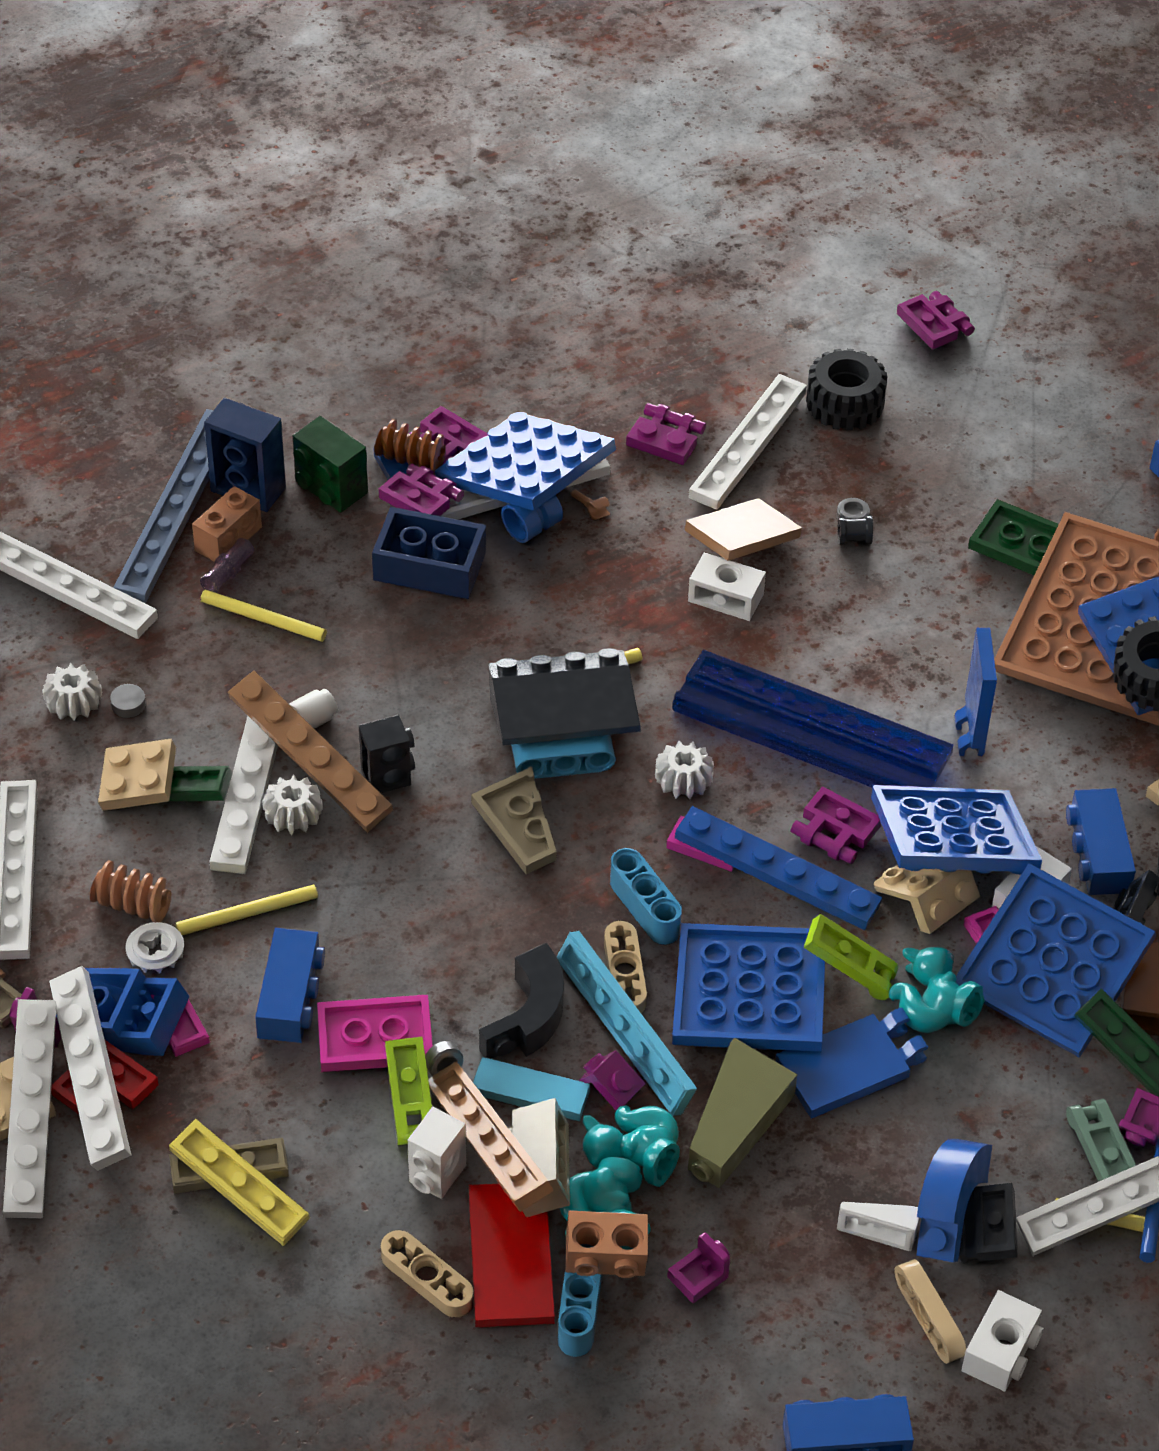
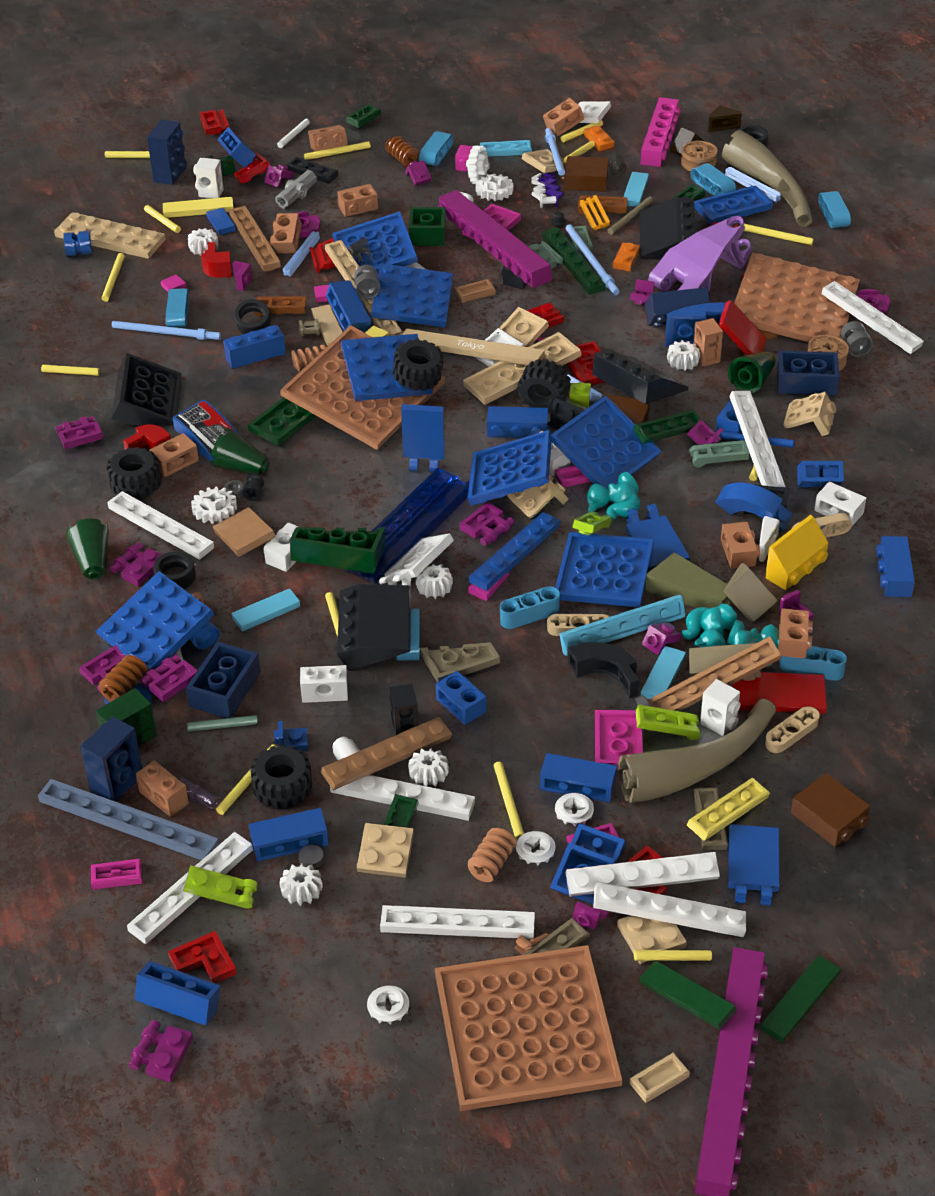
camera: 80 degrees left, 5 degrees down
none -> light yellow bar [41,365,100,376]
none -> dark green cone [66,518,109,580]
none -> dark pink tile [91,859,142,890]
none -> black slope [111,353,181,426]
none -> red brick [123,424,171,451]
none -> nougat brick [149,433,199,477]
none -> black tyre [154,551,196,589]
none -> slope [173,399,239,461]
none -> lime plate [183,865,258,908]
none -> sand green bar [187,715,258,732]
none -> white gear [191,487,237,524]
none -> dark green cone [210,428,270,475]
none -> medium azure tile [231,588,300,632]
none -> blue brick [249,808,329,862]
none -> black tyre [250,745,313,809]
none -> blue bracket [274,721,308,751]
none -> dark green wedge [290,527,385,573]
none -> white brick [300,665,348,703]
none -> white tile [379,533,454,586]
none -> blue brick [435,671,487,725]
none -> white gear [555,793,594,827]
none -> dark tan brick [618,699,776,803]
none -> nougat brick [721,522,760,569]
none -> dark tan slope [723,563,778,623]
none -> blue tile [728,824,779,906]
none -> yellow slope [765,515,828,590]
none -> reddish brown brick [791,773,870,847]
none -> blue brick [797,461,844,487]

